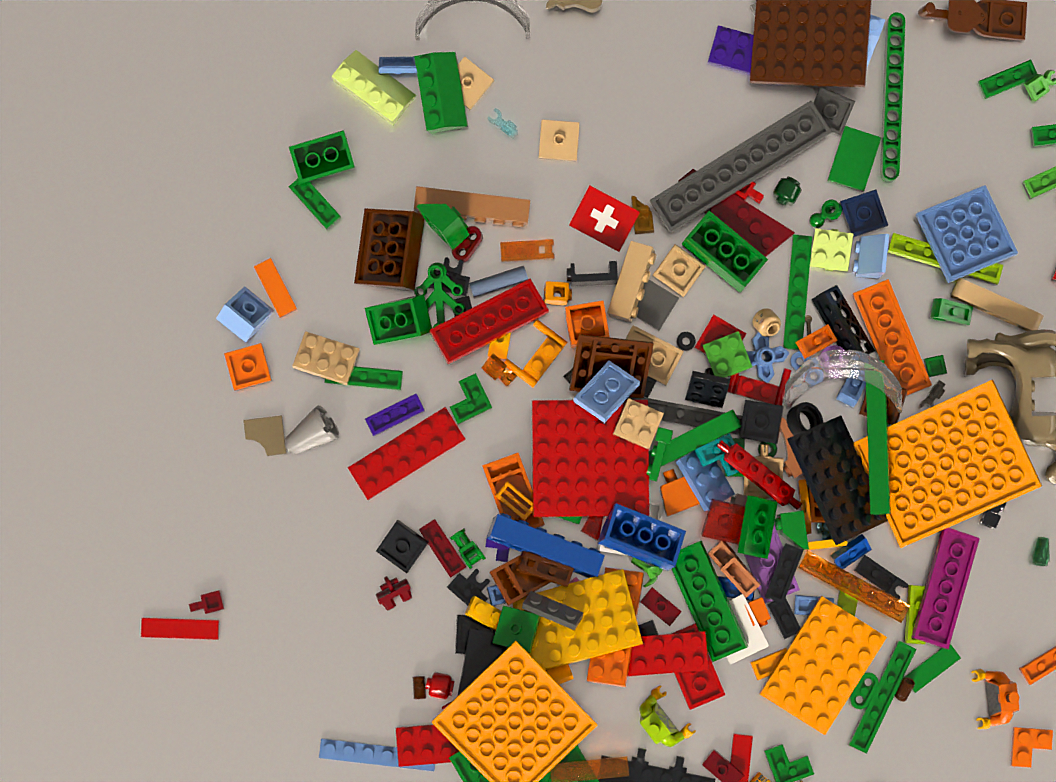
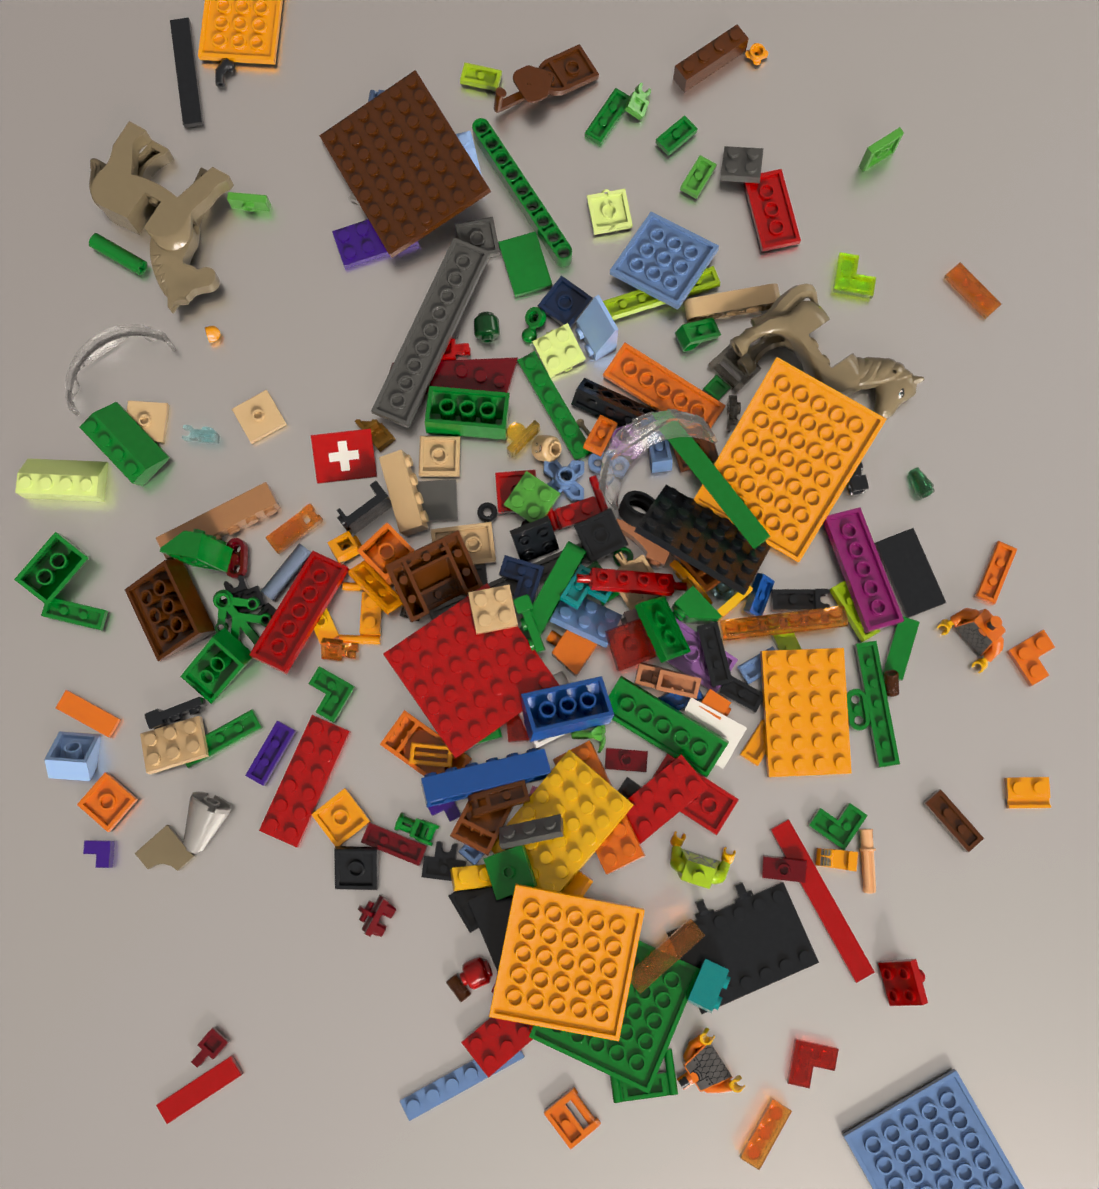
camera: 30 degrees left, 5 degrees down
medium blue plate [379,56,417,74] -> none
light blue plate [574,361,640,423] -> none
none -> dark purple piece [83,840,115,868]
none -> black plate [144,697,207,729]
none -> light orange hinge [204,326,220,343]
none -> light orange plate [311,788,371,846]
none -> light orange tile [348,560,402,615]
none -> dark blue plate [499,555,544,604]
none -> clear yellow tile [507,420,540,458]
none -> yellowish green plate [587,189,633,235]
none -> clear smoke plate [708,344,761,393]
none -> black tile [874,528,946,618]

